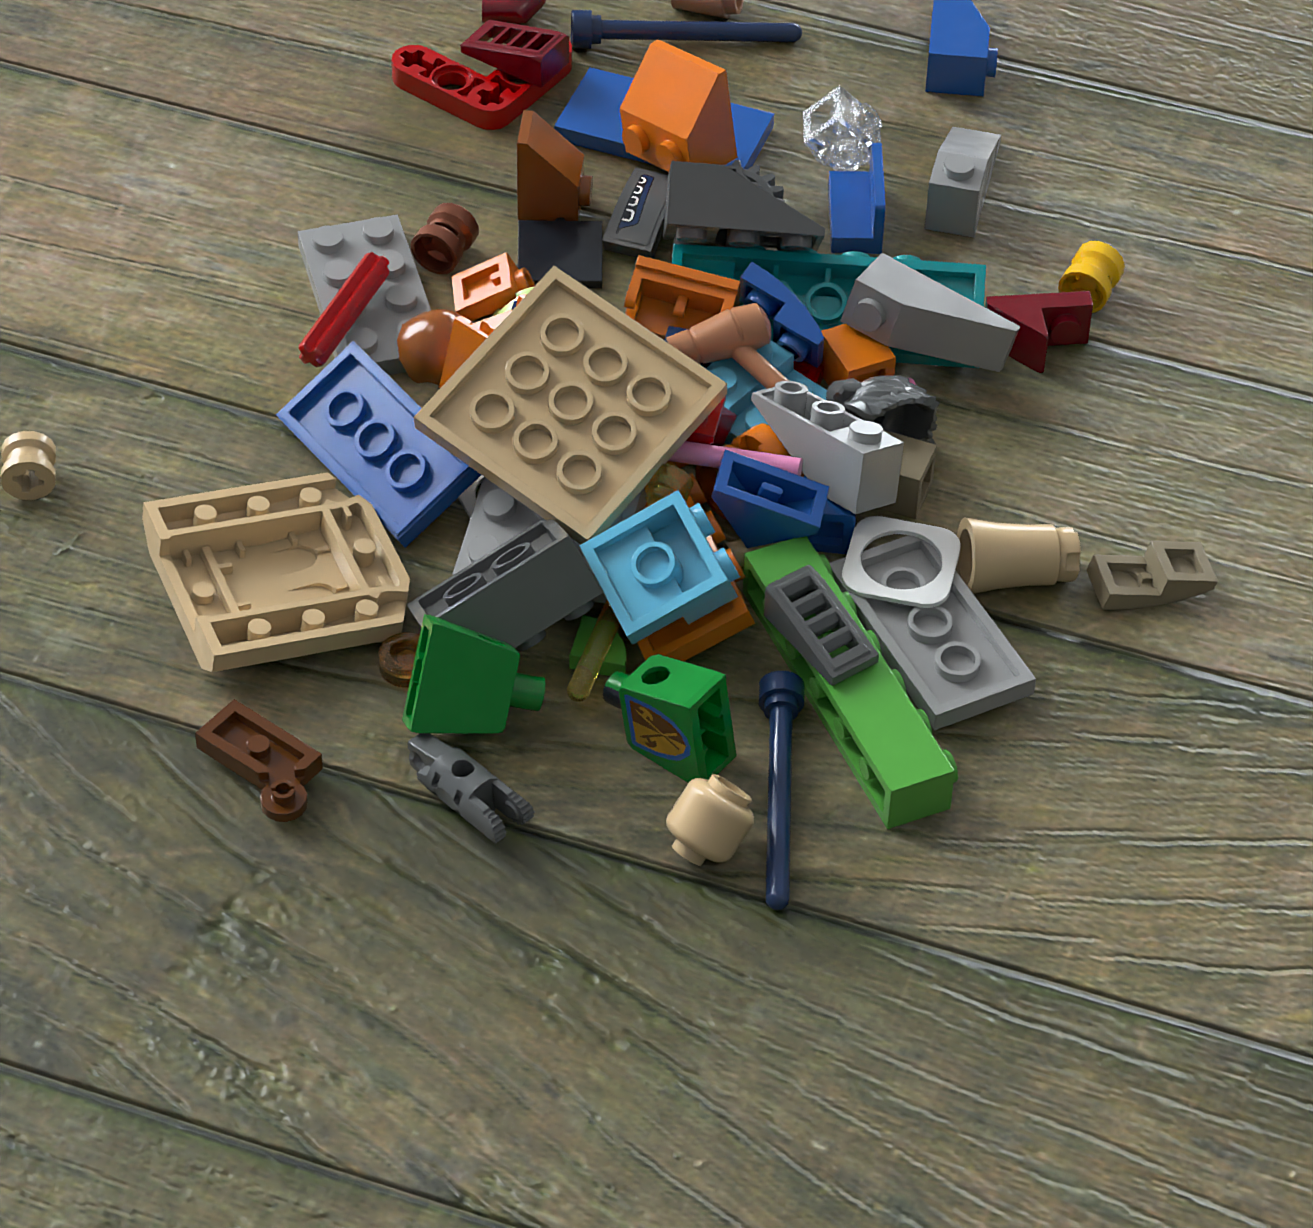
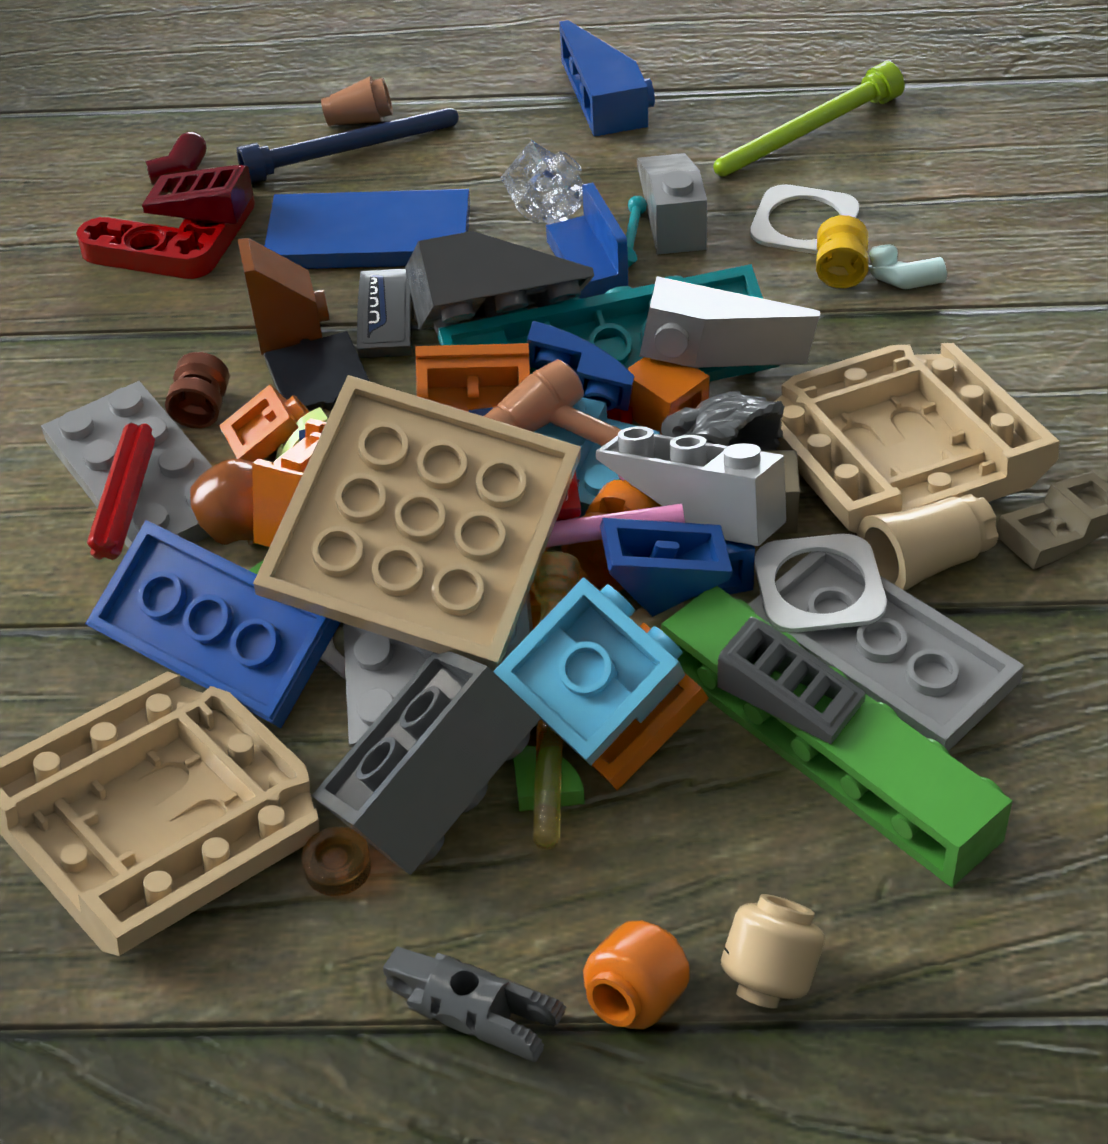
camera: 15 degrees left, 0 degrees up
reddish brown hinge [195,699,323,822] -> none
green torso [402,614,545,733] -> none
green torso [603,654,737,783] -> none
orange slope [620,40,737,172] -> none
dark blue piece [759,671,805,910] -> none
dark red slope [985,291,1093,373] -> none
none -> orange head [583,920,690,1029]
none -> teal hinge [626,196,647,268]
none -> lime piece [713,61,905,177]
none -> white piece [750,185,859,254]
none -> tan wedge [774,343,1060,533]
none -> light aqua arm [868,244,947,289]

